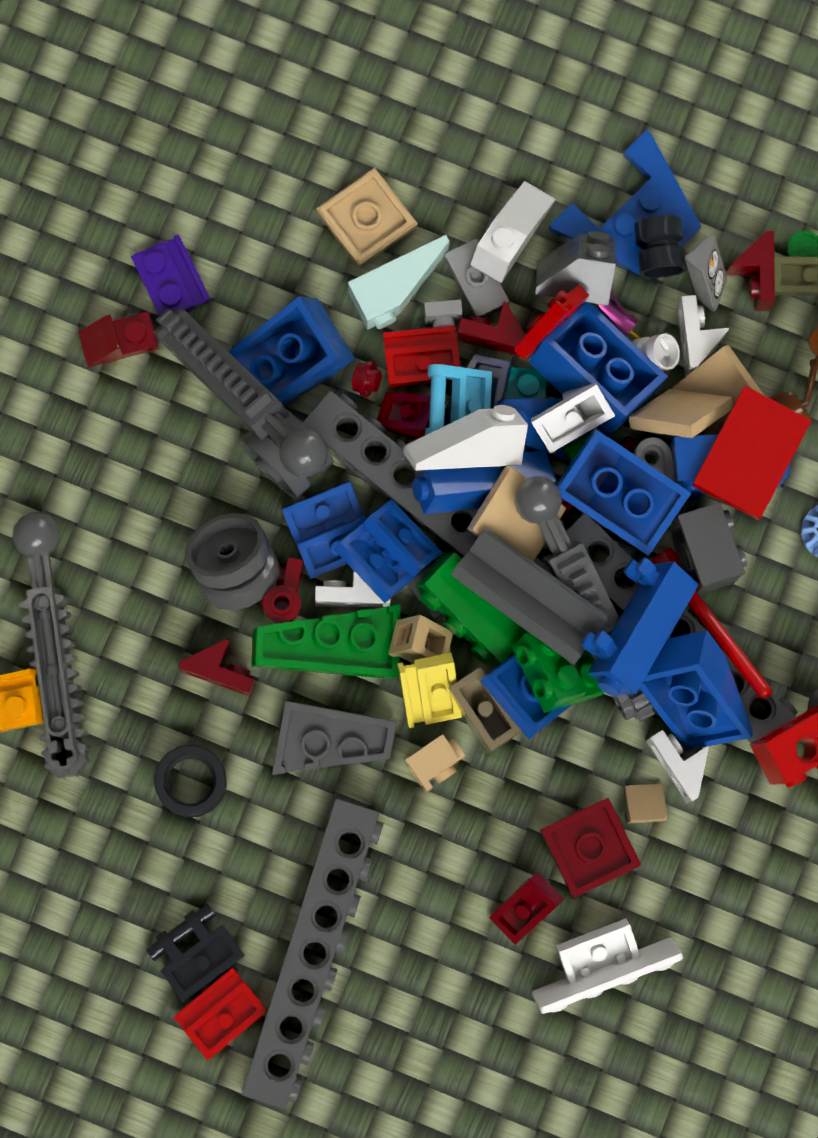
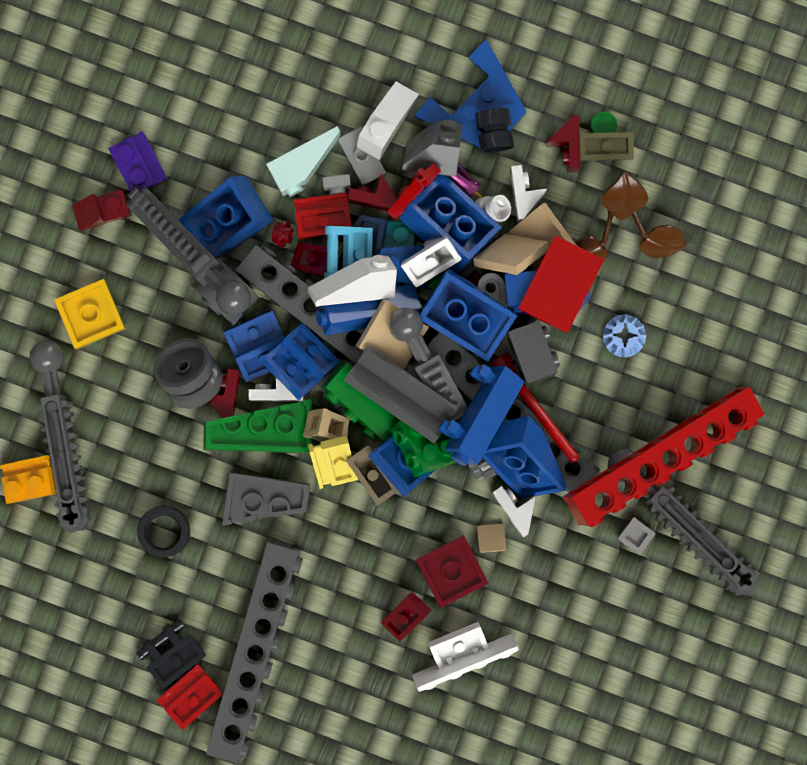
camera: 10 degrees right, 5 degrees up
dark red slope [178,638,256,697] -> none
dark red plate [263,585,301,623] -> none
tan tile [316,167,418,269] -> none
tan brick [405,734,465,794] -> none
light grey slope [685,234,727,312] -> none
none -> yellow plate [54,279,126,350]

